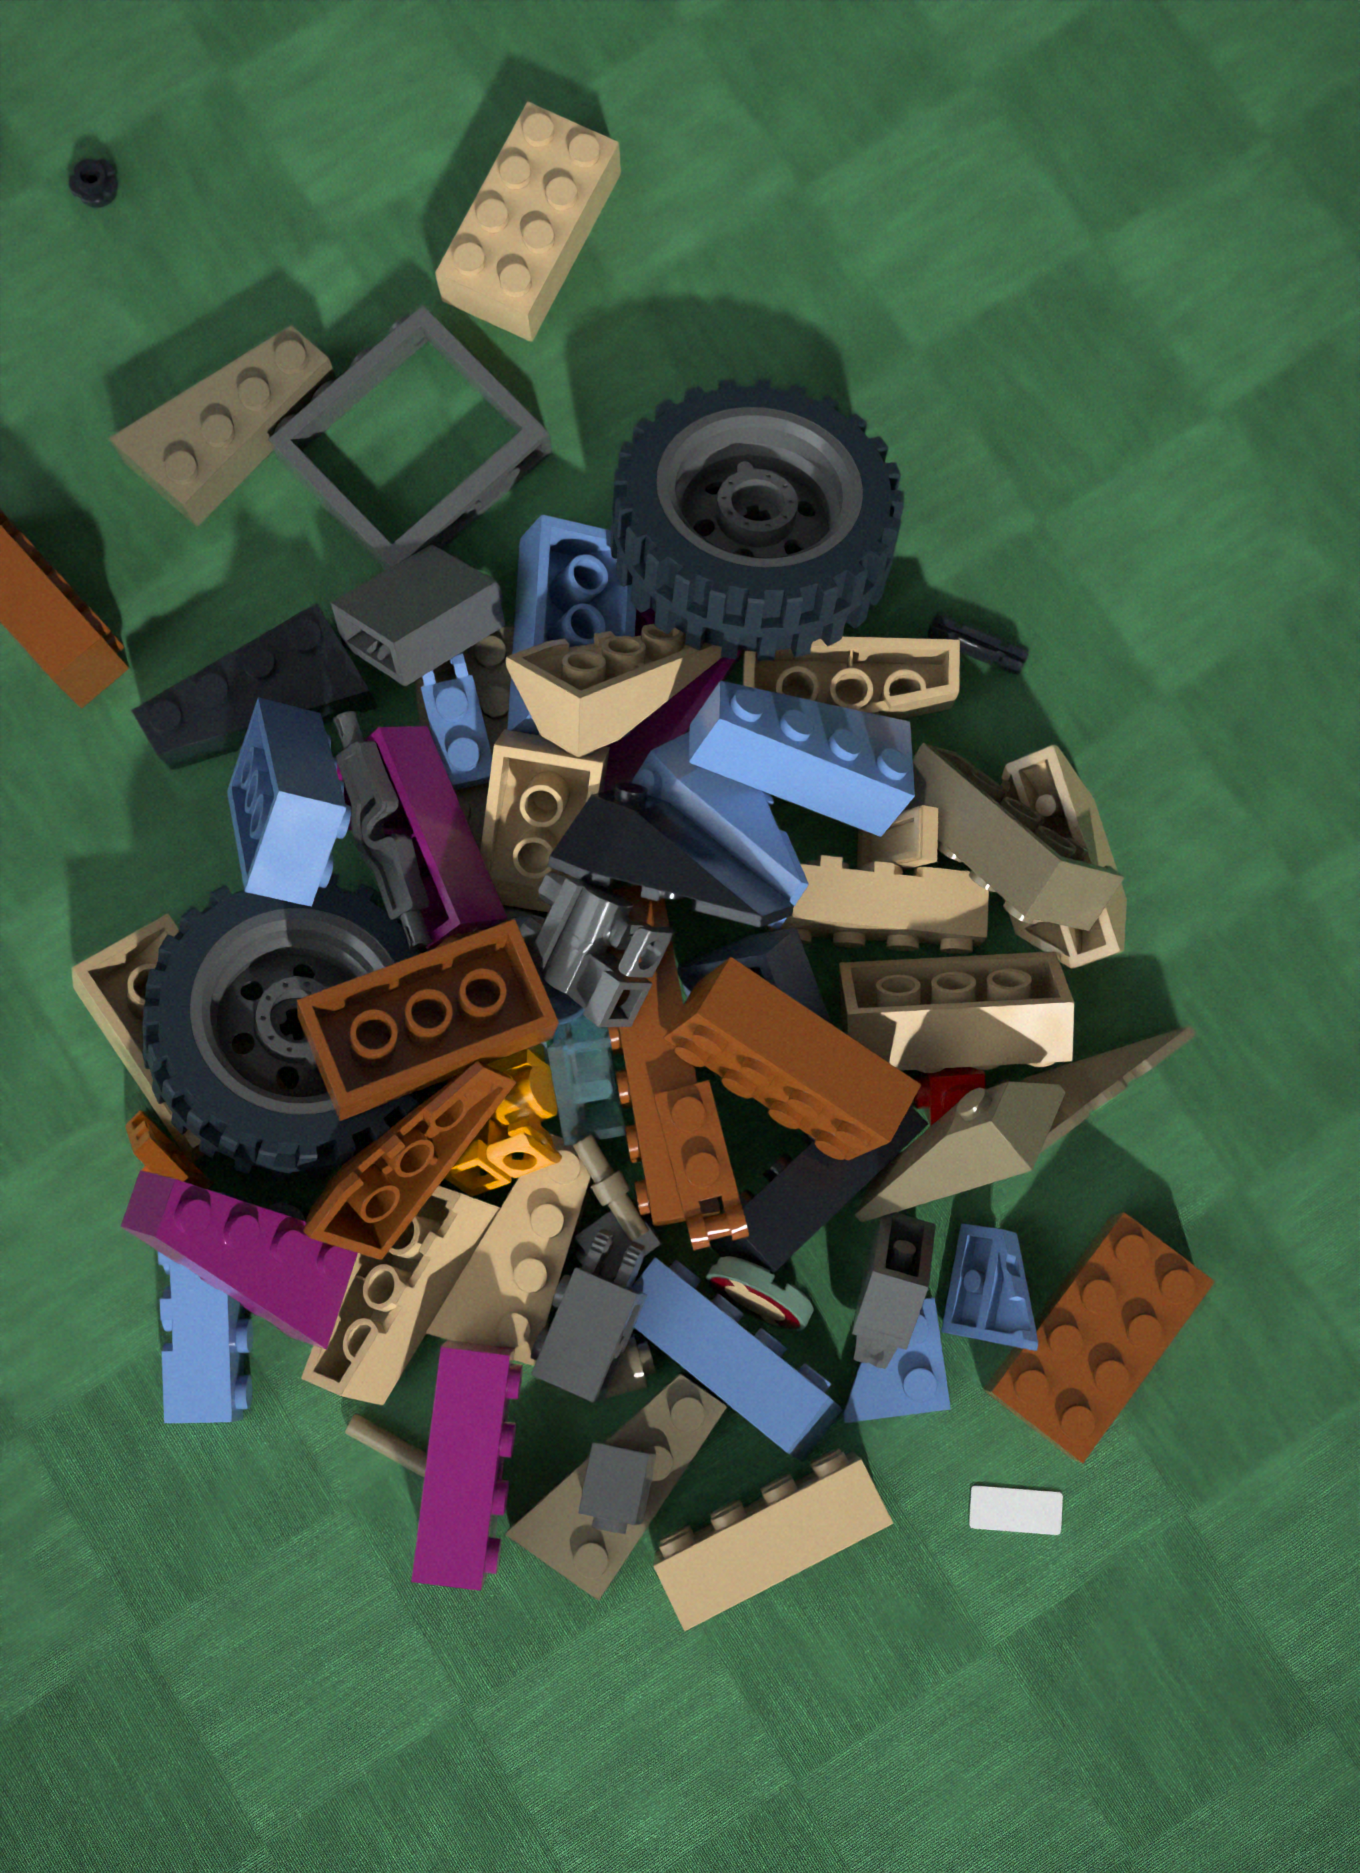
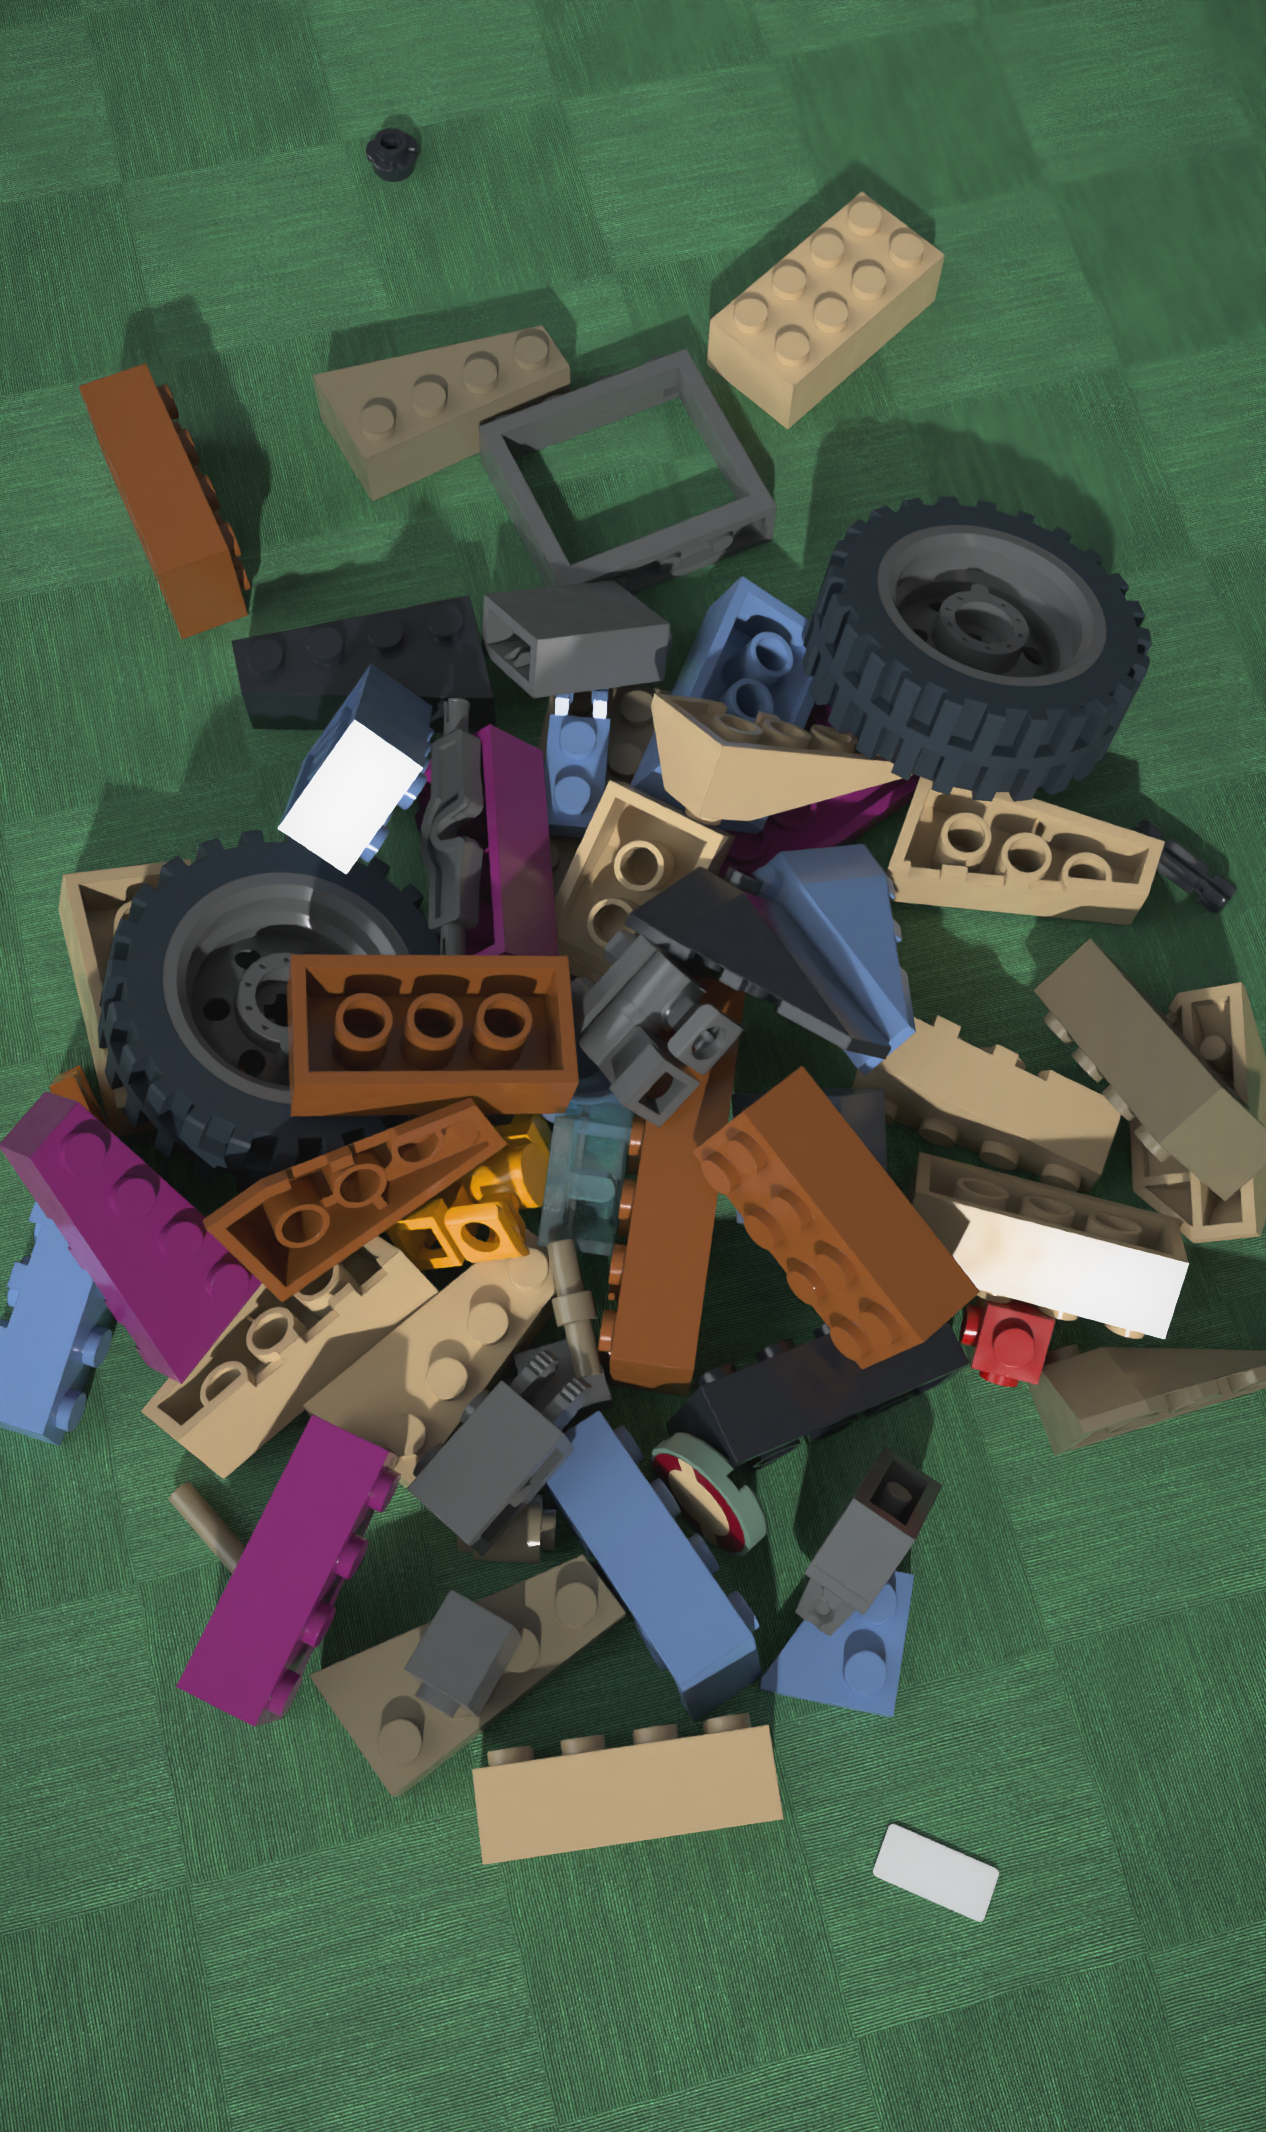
camera: 15 degrees right, 10 degrees down
dark orange plate [654,1080,749,1251] -> none
medium blue wedge [688,681,915,837] -> none
dark tan wedge [855,1082,1065,1222] -> none
tan tile [857,805,939,870] -> none
medium blue wing [941,1223,1038,1351] -> none
dark orange brick [982,1212,1215,1463] -> none

